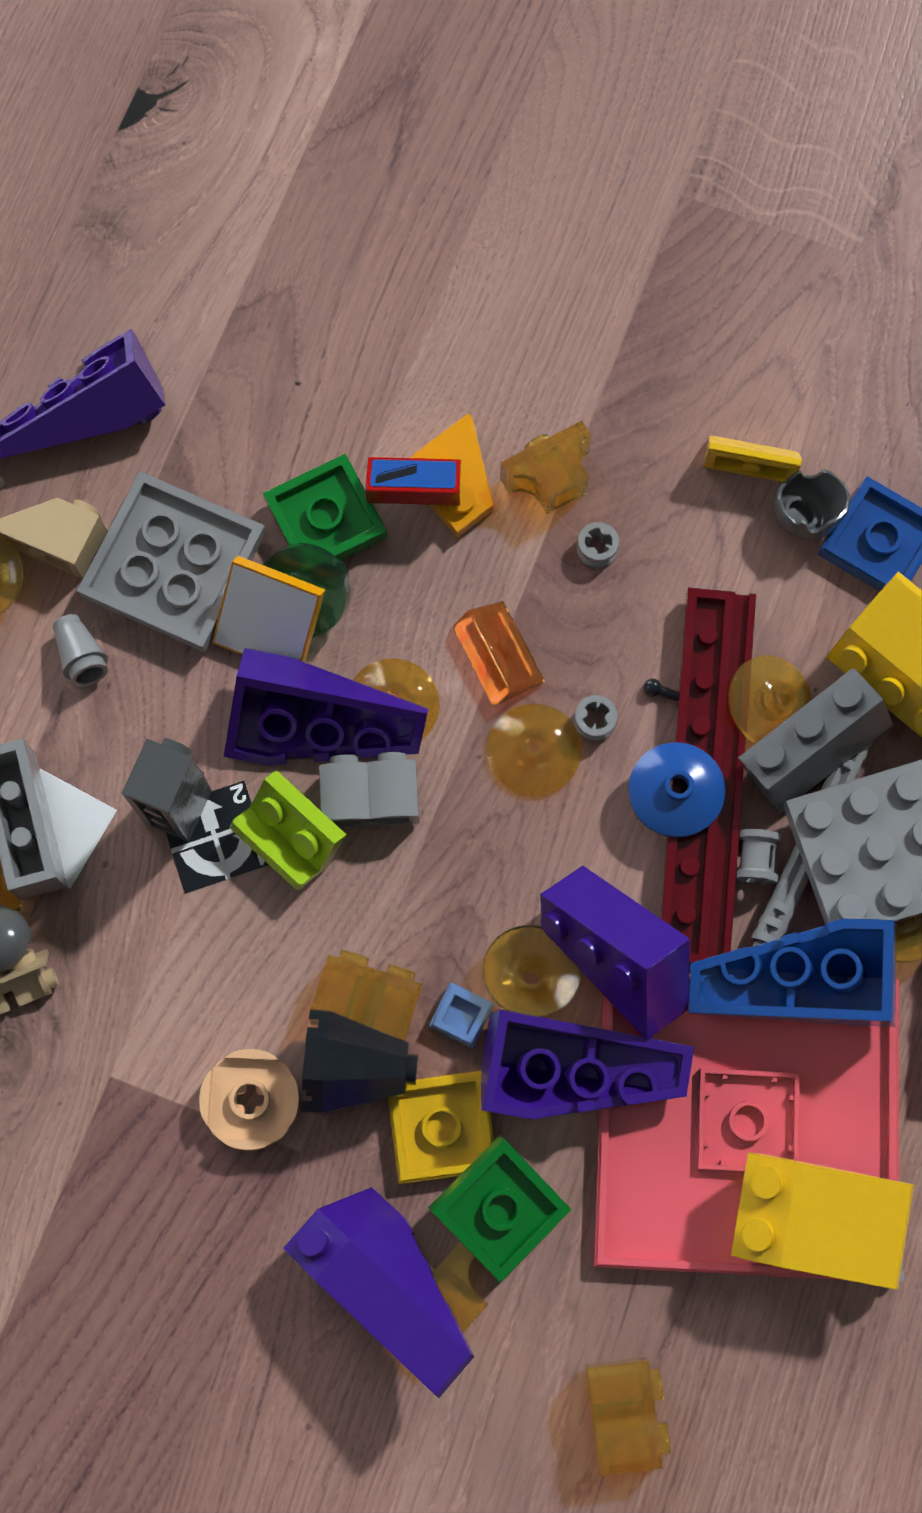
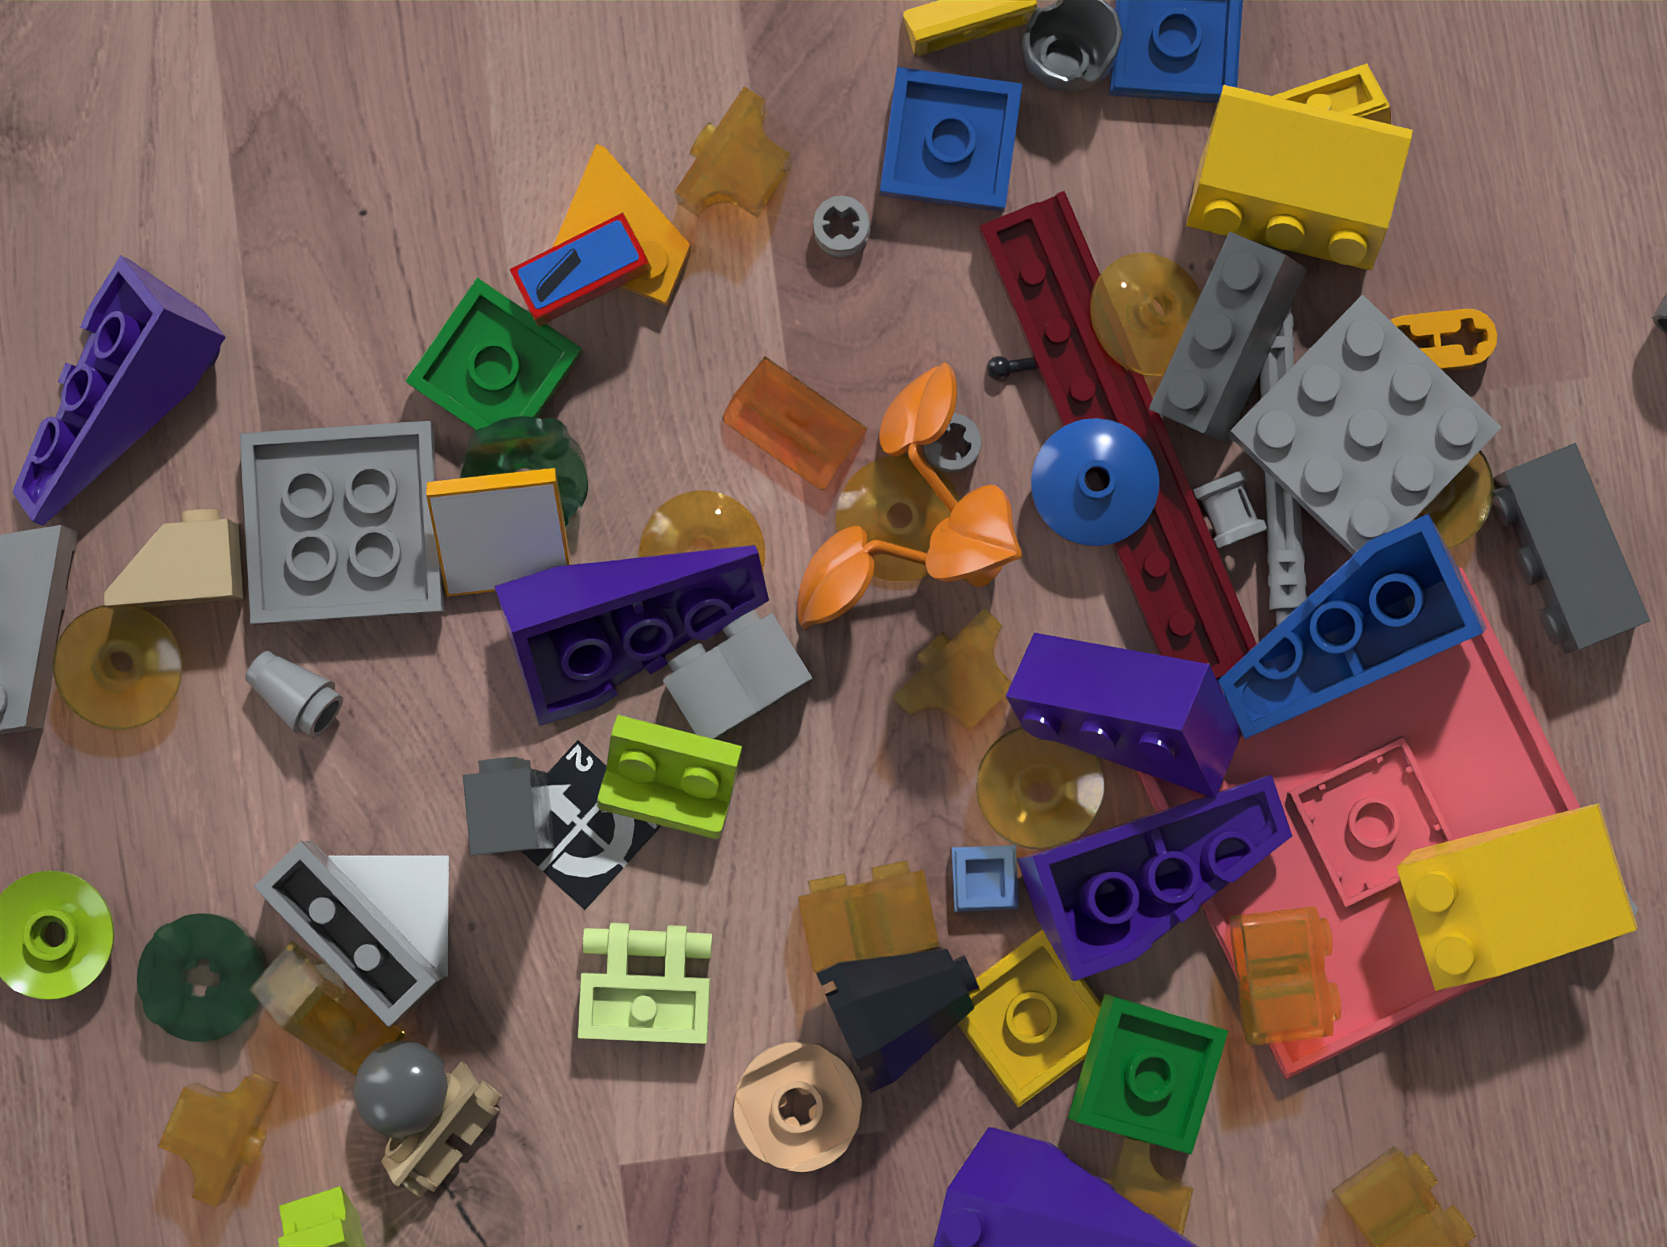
camera: 25 degrees left, 10 degrees up
none -> yellowish green plate [578,923,713,1044]
none -> orange plant [797,362,1022,631]
none -> blue plate [880,67,1022,212]
none -> clear yellow brick [892,608,1012,732]
none -> clear yellow brick [1230,906,1341,1045]

